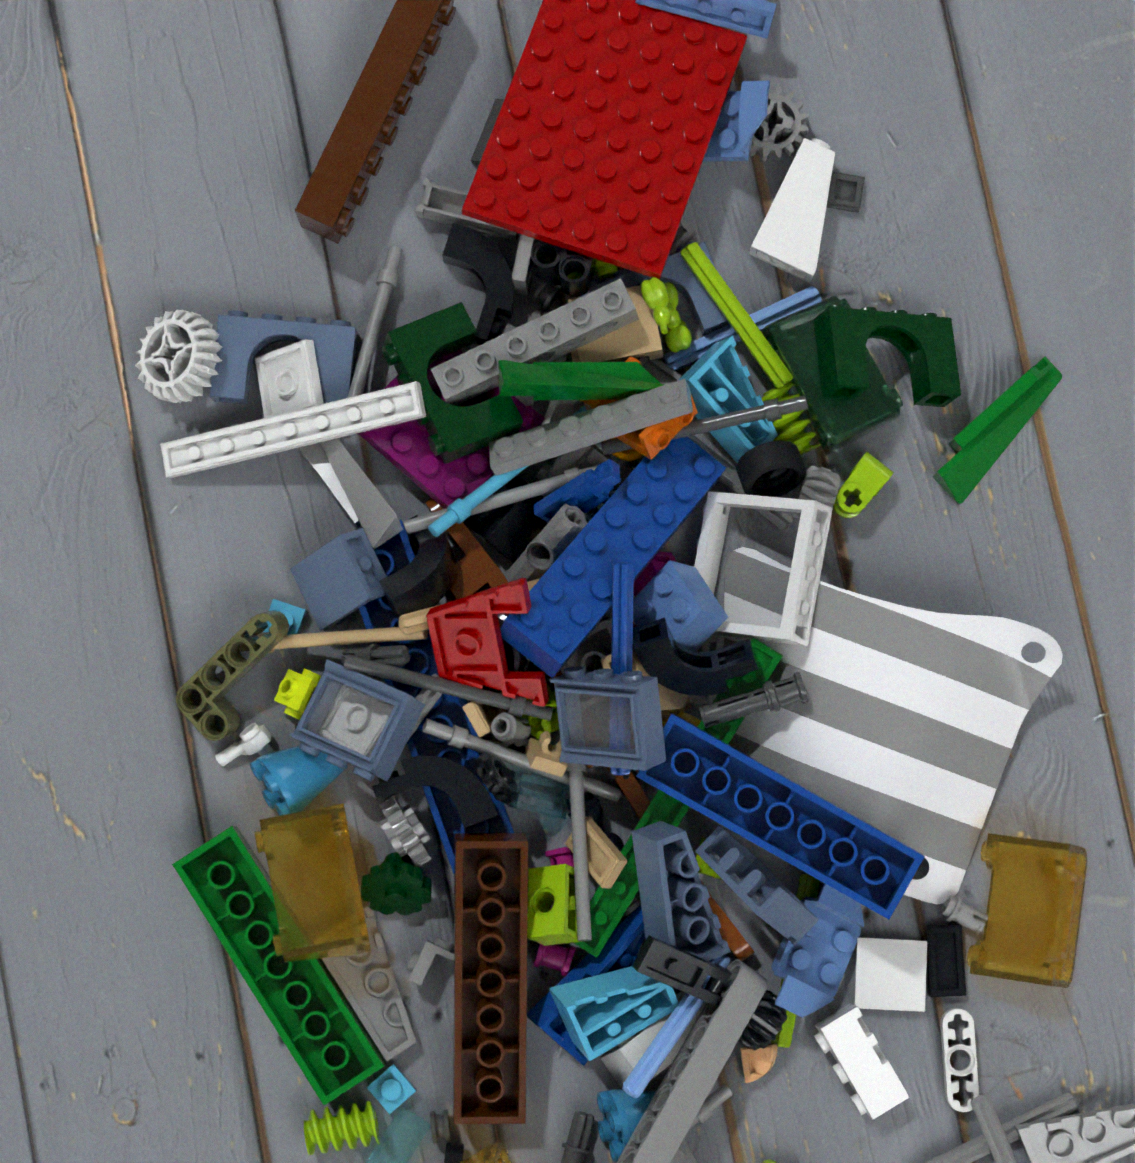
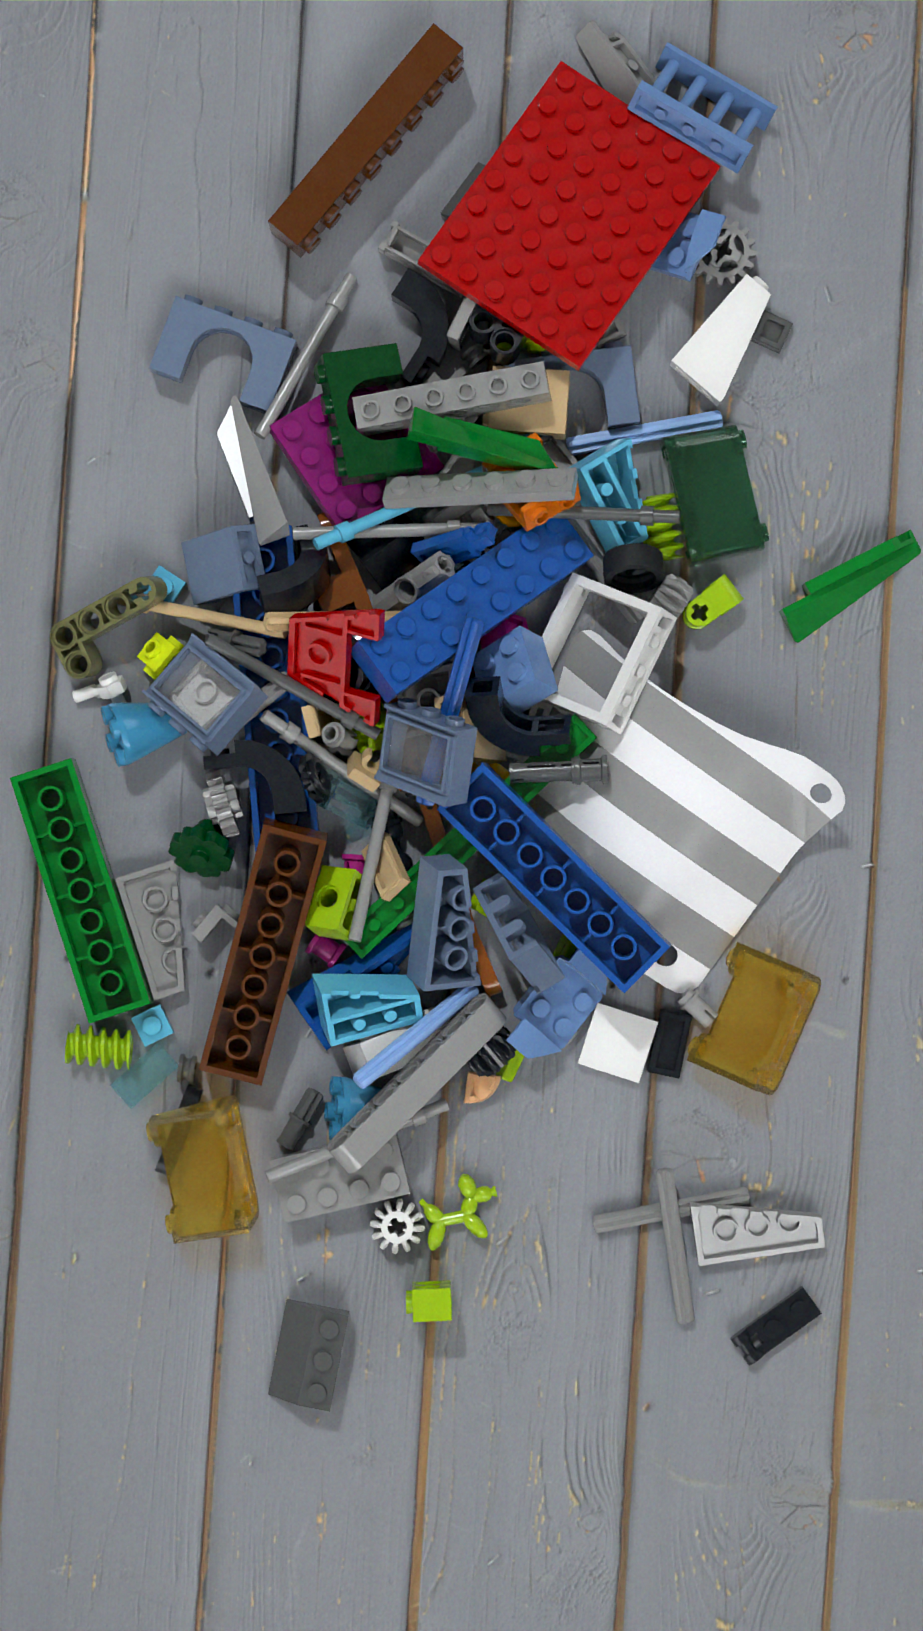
camera: 15 degrees right, 5 degrees up
white gear [135,310,223,403] -> none
white tile [160,381,426,478] -> none
clear yellow windscreen [254,803,371,962] -> none
white tile [255,339,324,418] -> none
black plate [632,935,732,1005] -> none
lime piece [641,277,692,353] -> none
lime axle [680,242,793,389] -> none
dark green arch [813,304,961,407] -> none
white wedge [814,1003,909,1119] -> none
white beam [940,1008,979,1112] -> none

